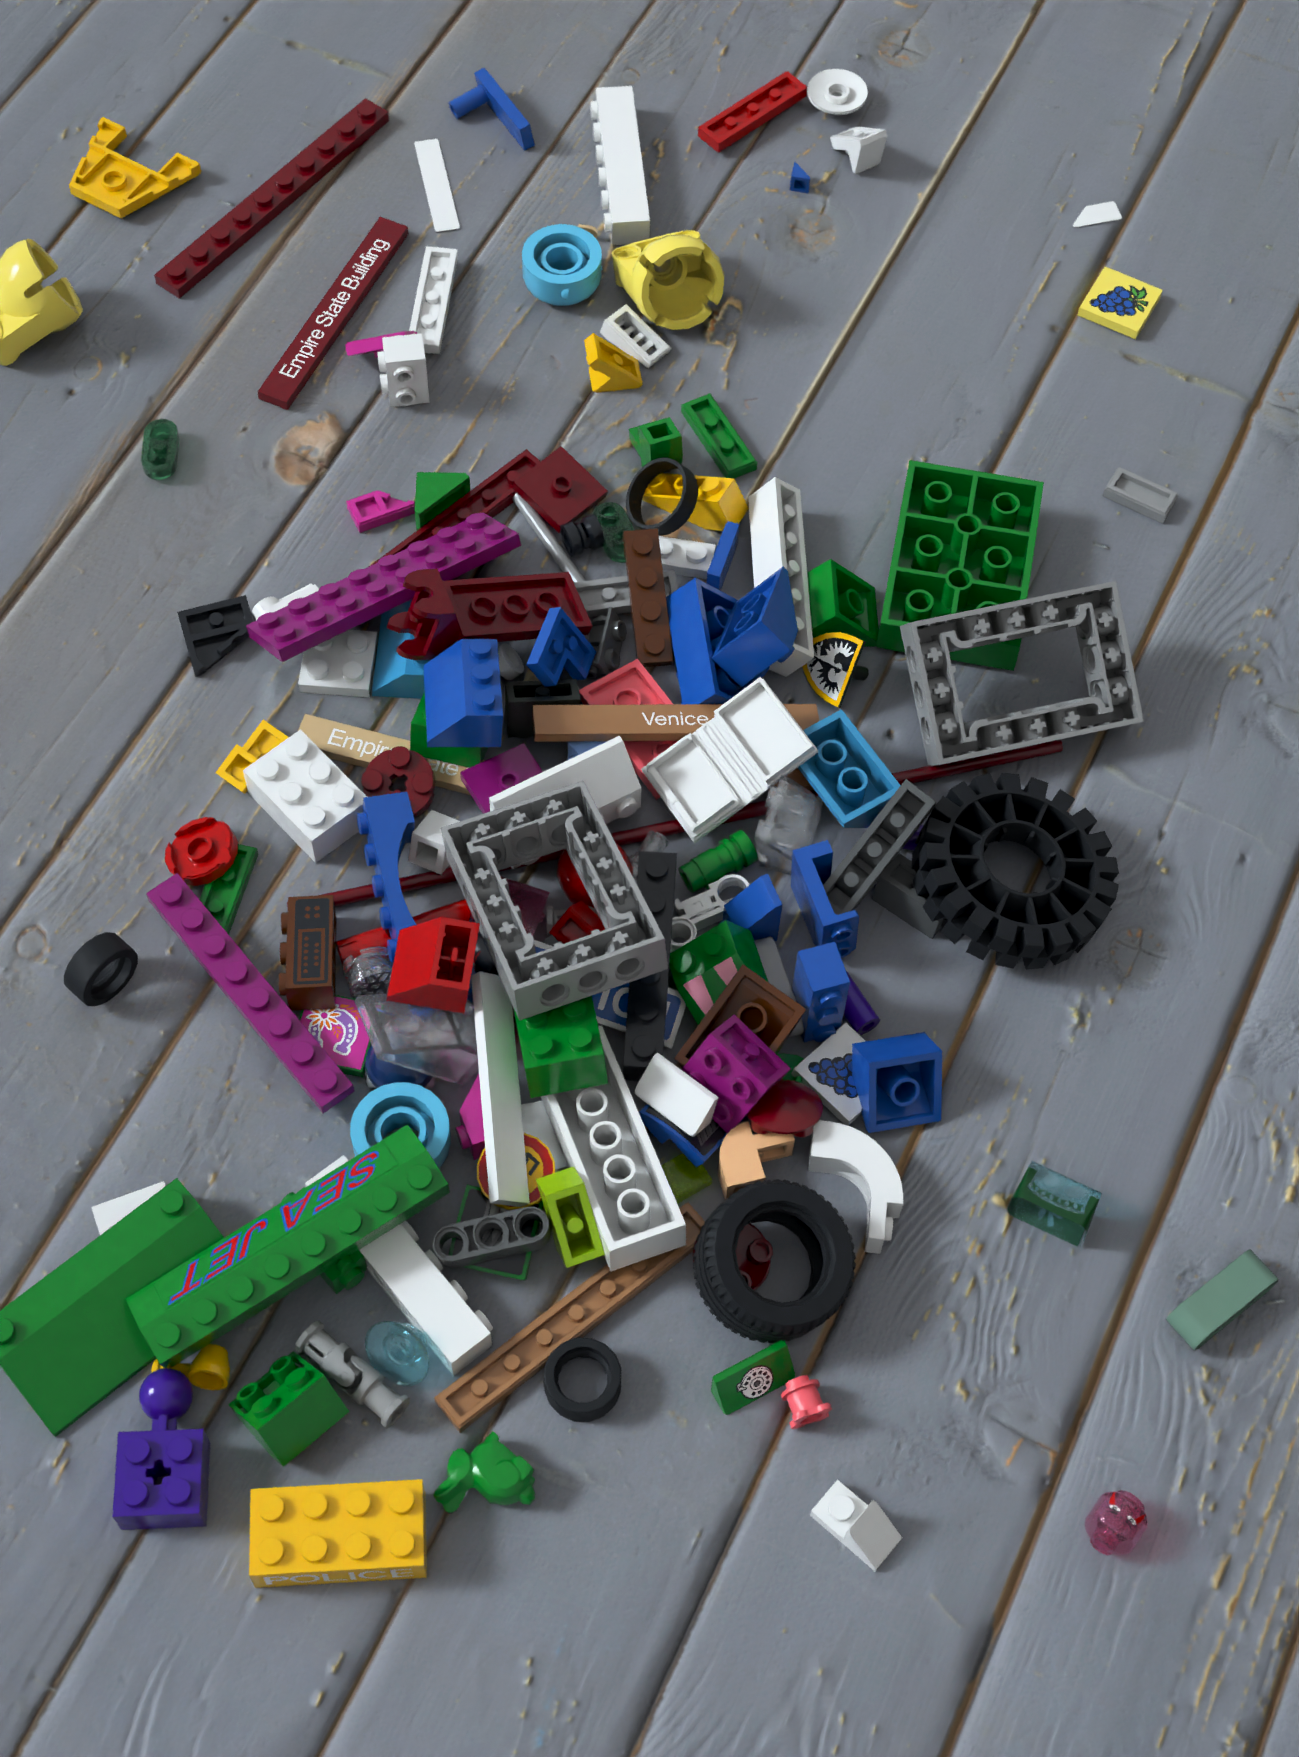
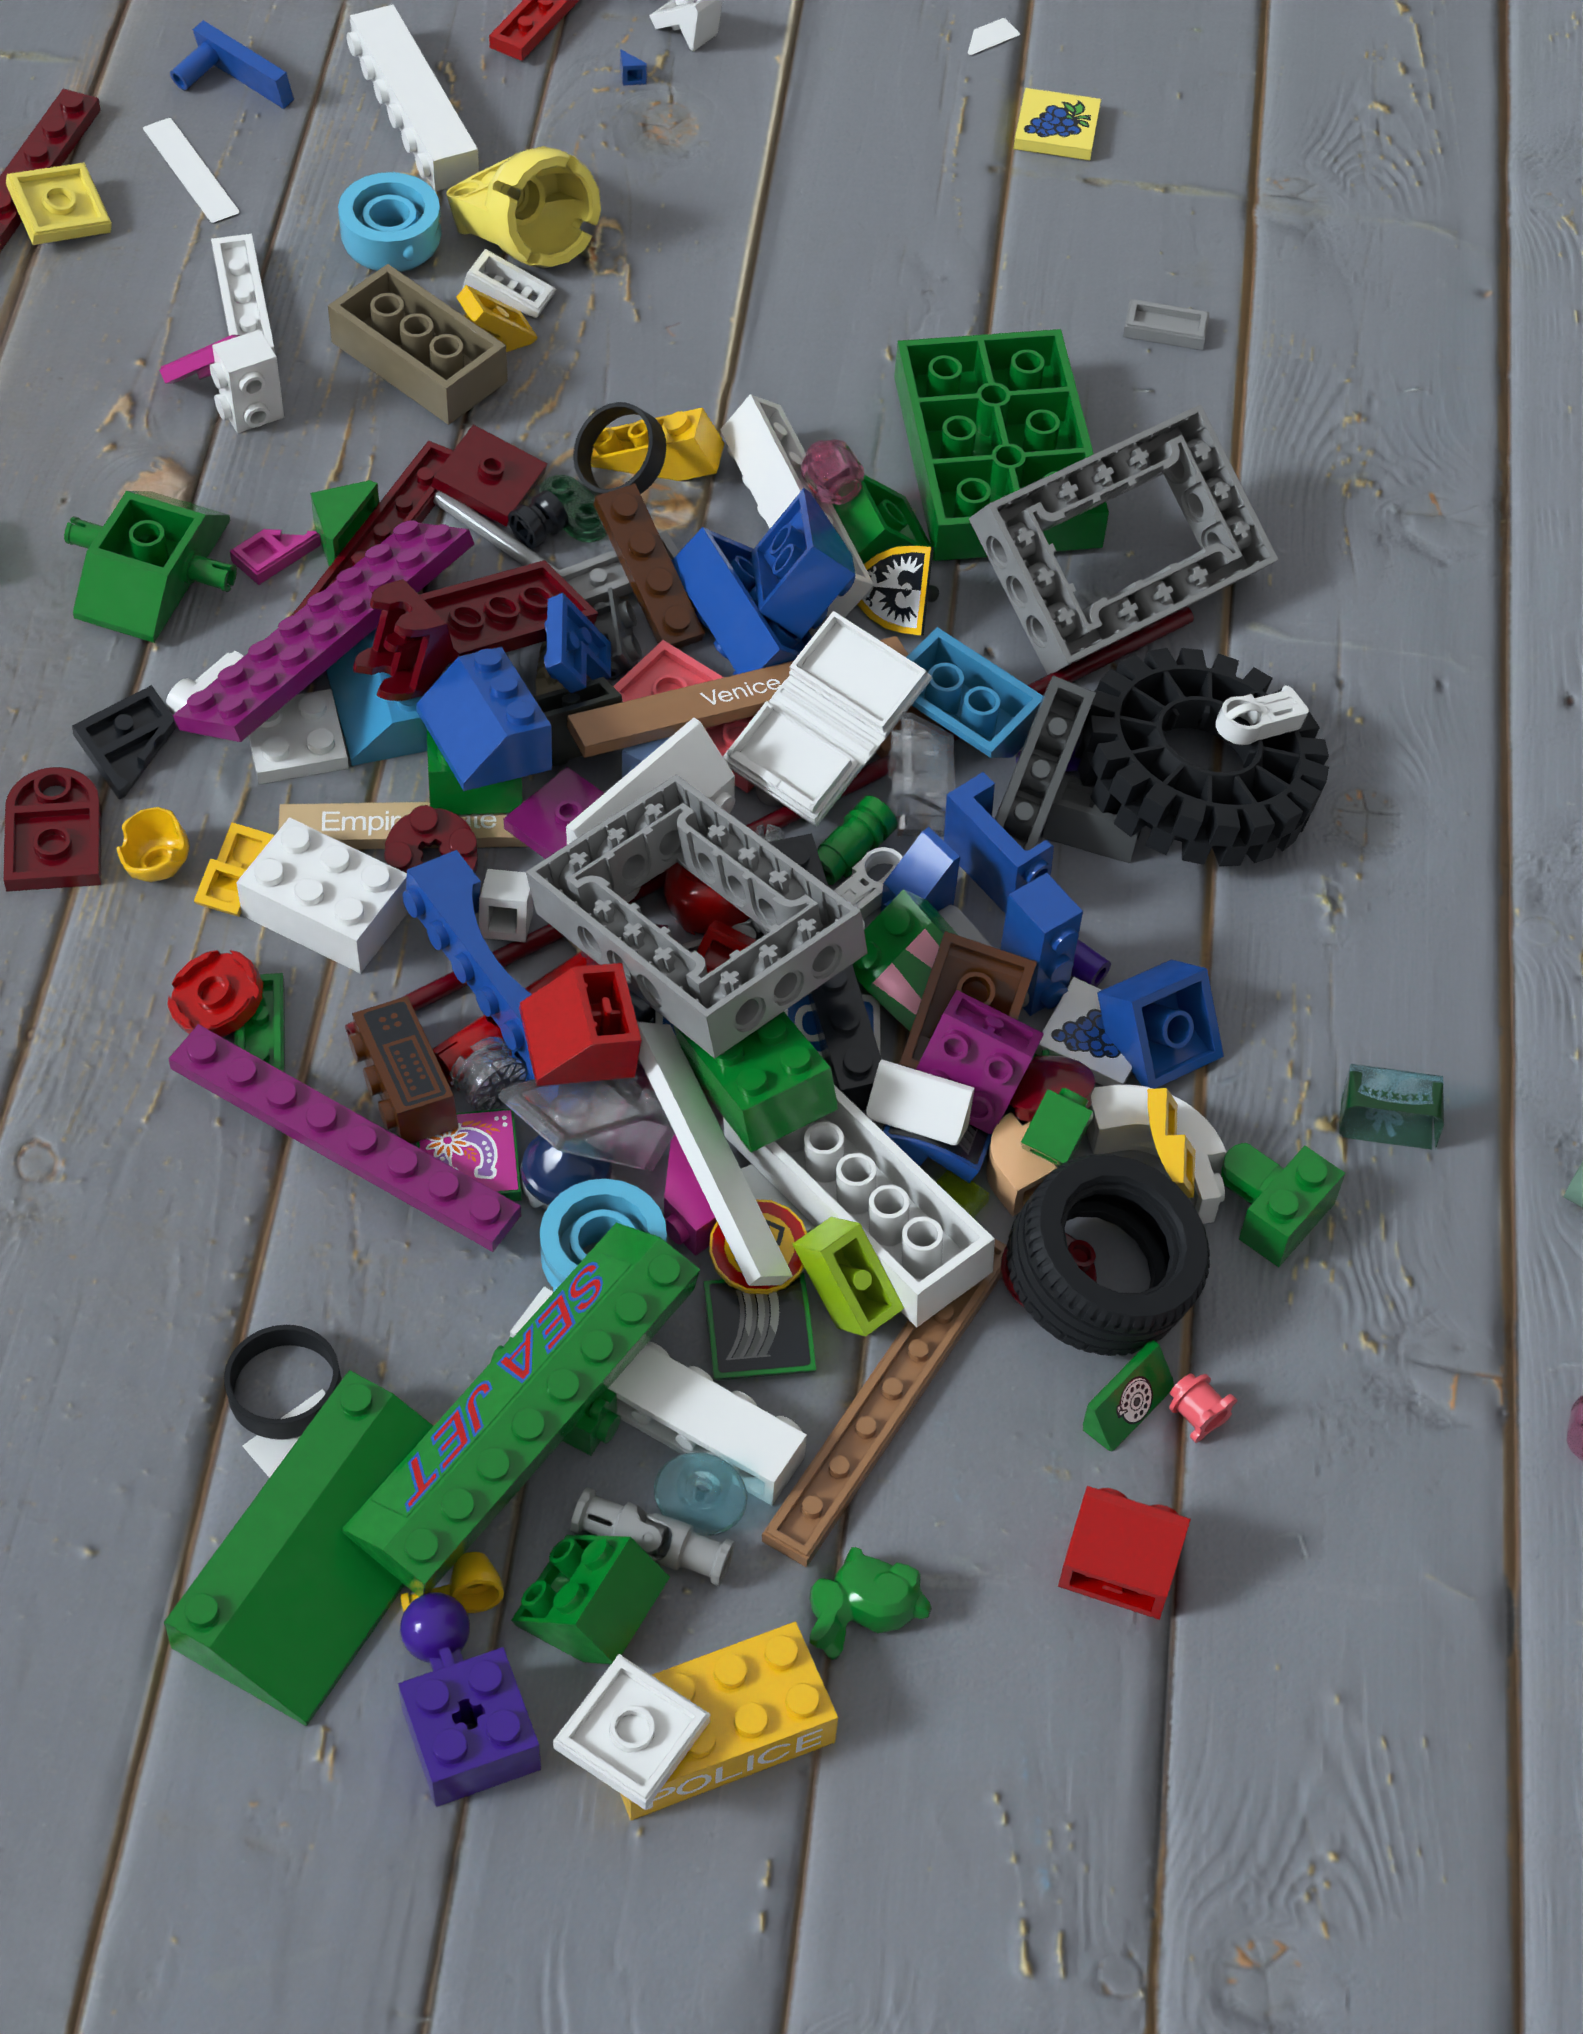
camera: 20 degrees left, 5 degrees down
black tyre [64,932,138,1007] -> none
dark red tile [257,216,409,410] -> none
dark grey beam [433,1207,551,1268] -> none
black tyre [544,1338,622,1422] -> none
green brick [629,417,683,467] -> none
white plate [659,536,716,579] -> none
green tile [681,393,757,479] -> none
blue tile [706,521,739,591] -> none
white slope [810,1479,902,1571] -> none
none -> dark red tile [3,767,101,892]
none -> light yellow tile [6,163,112,245]
none -> green slope [64,491,237,643]
none -> yellow hair [117,807,190,882]
none -> black tyre [224,1325,342,1439]
none -> dark tan brick [328,264,508,425]
none -> white tile [553,1654,711,1810]
none -> clear pink head [800,439,865,505]
none -> green brick [1021,1088,1093,1167]
none -> red slope [1058,1486,1191,1620]
none -> yellow slope [1147,1088,1196,1198]
none -> white piece [1216,685,1309,745]
none -> green brick [1220,1143,1345,1268]

